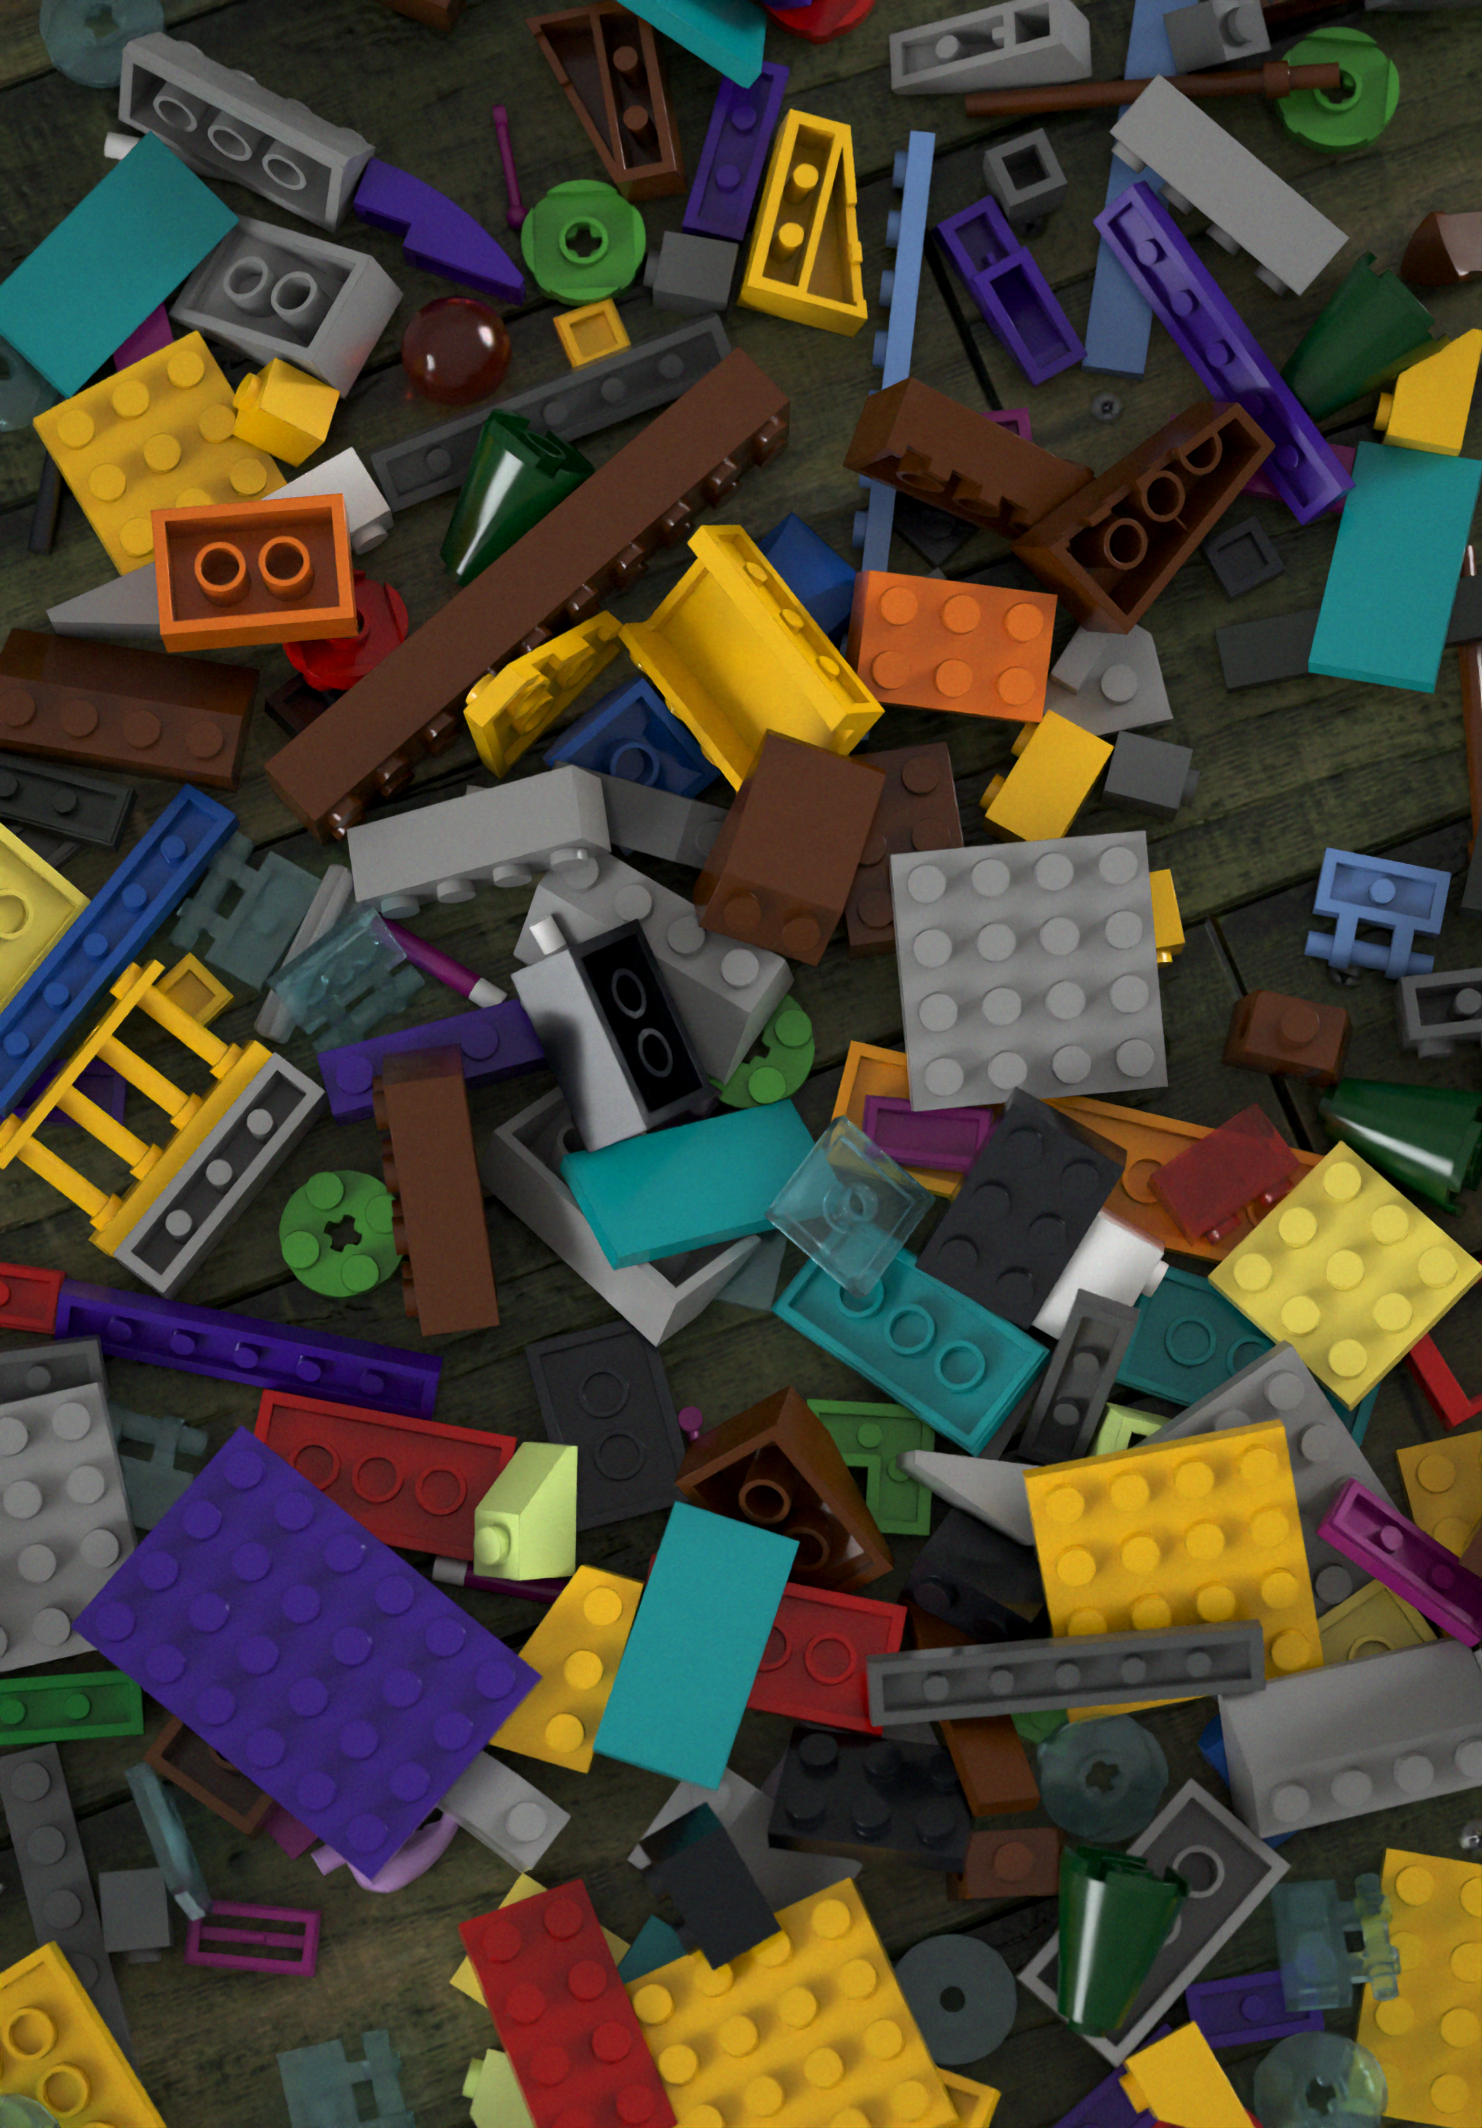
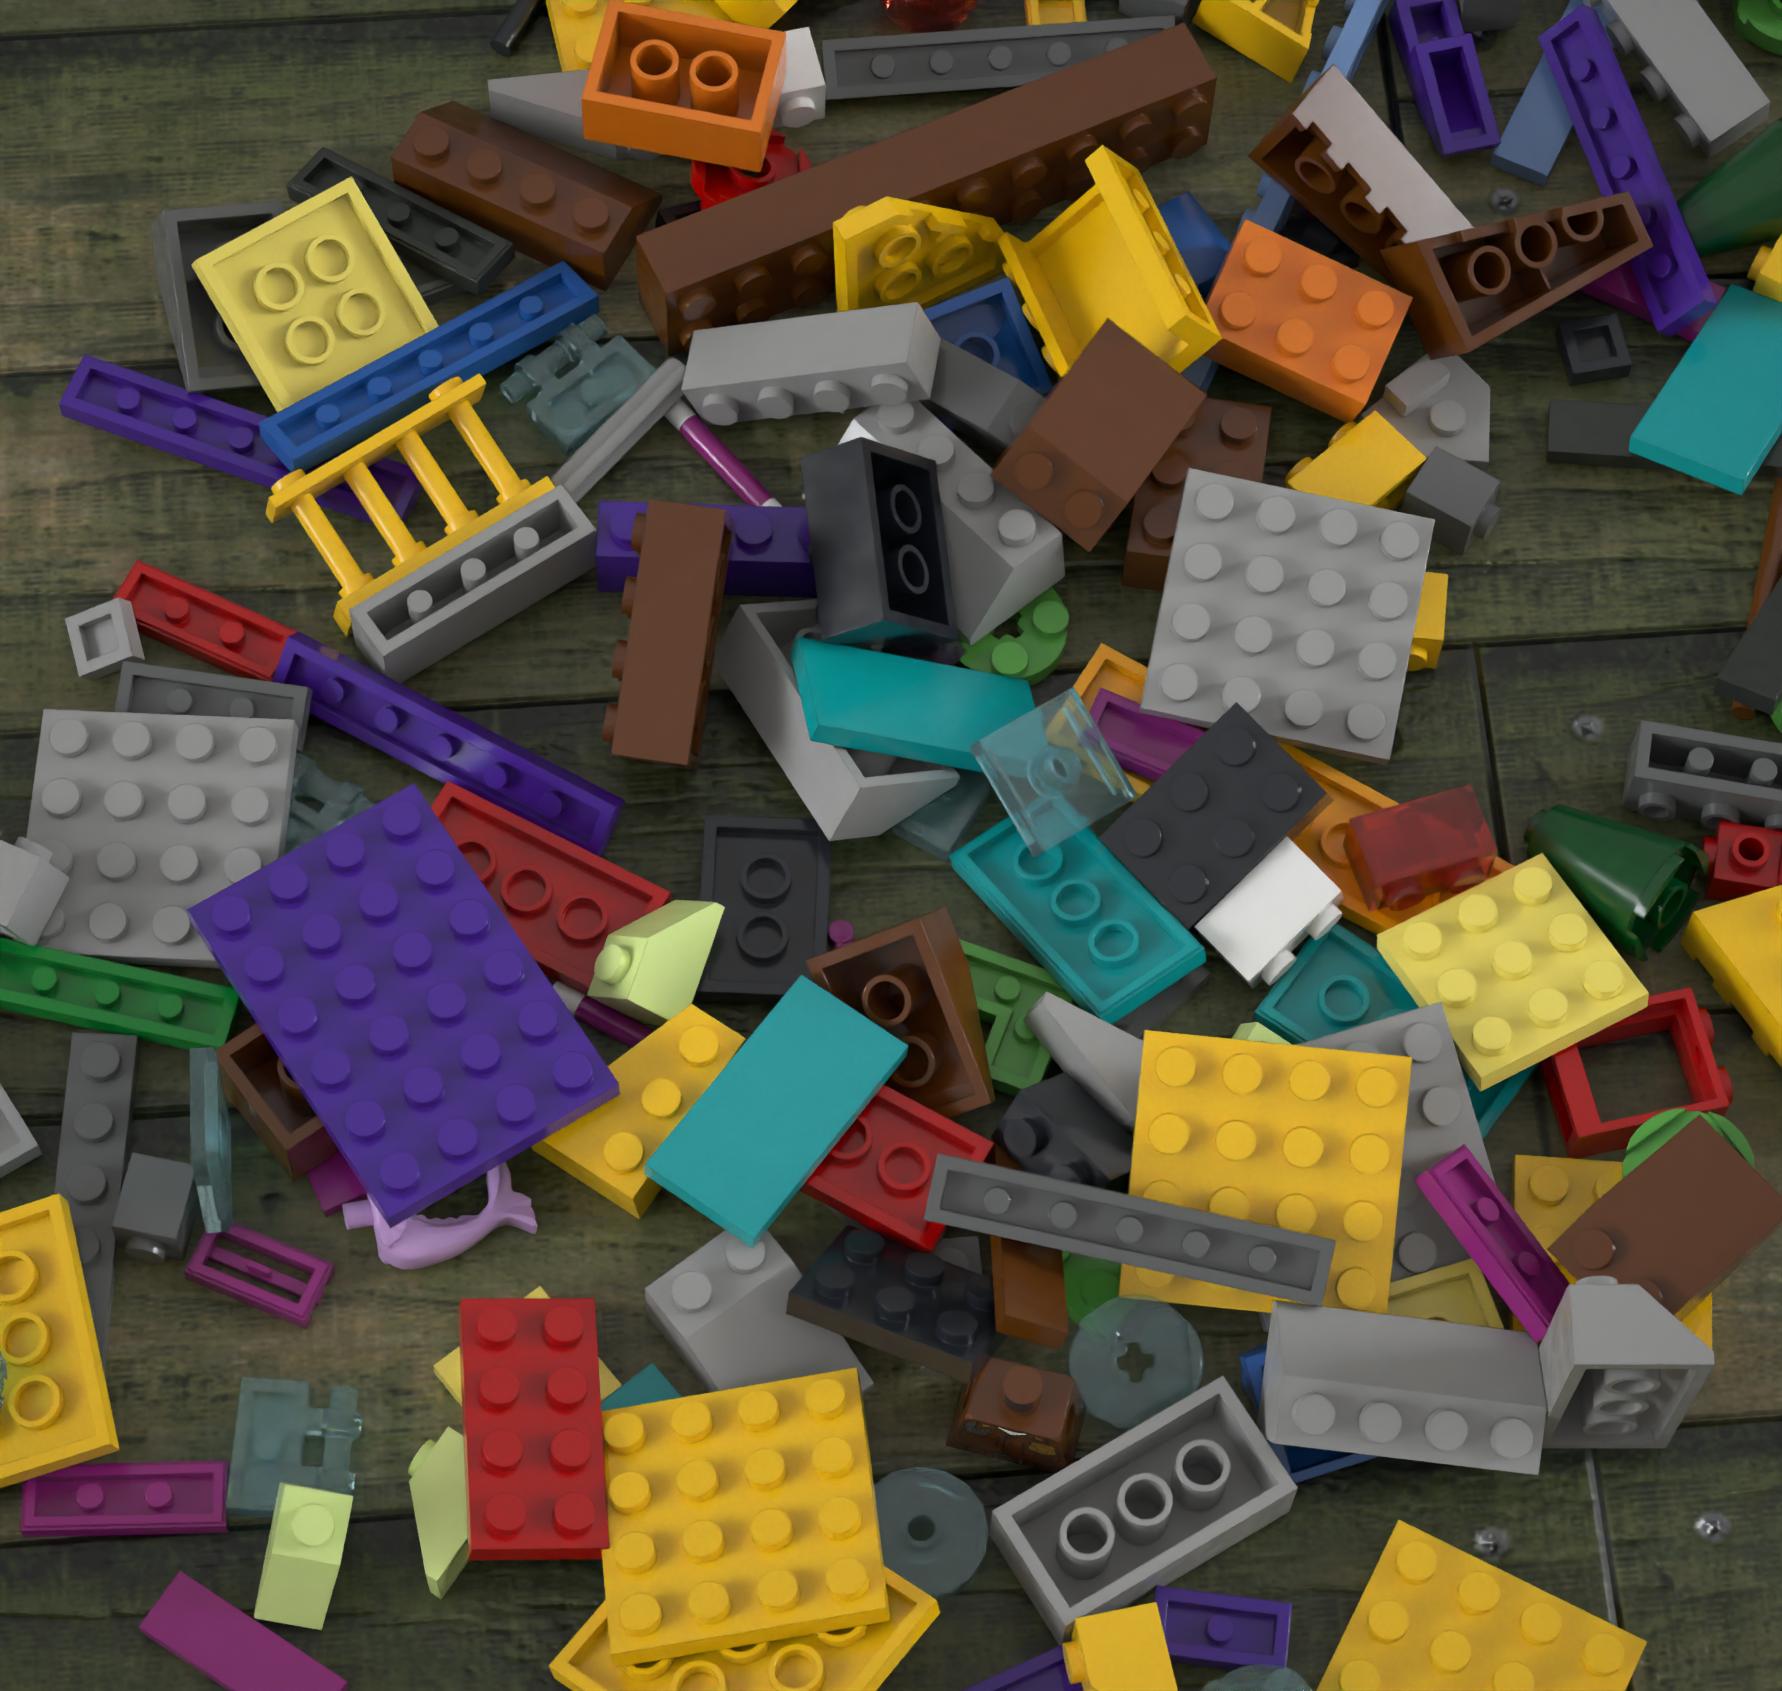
camera: 15 degrees right, 15 degrees down
yellow tile [154,952,236,1028] -> none
clear light blue plate [266,902,426,1054] -> none
bright green plate [279,1170,405,1300] -> none
light grey slope [436,1751,571,1873] -> none
dark green cone [439,409,596,588] -> none
black brick [638,1802,782,1971] -> none
dark grey plate [1016,1288,1140,1466] -> none
dark green cone [1057,1845,1192,2038] -> none
reddish brown torso [1220,990,1353,1089] -> none
clear light blue plate [1270,1873,1402,2012] -> none
medium blue plate [1304,847,1452,981] -> none

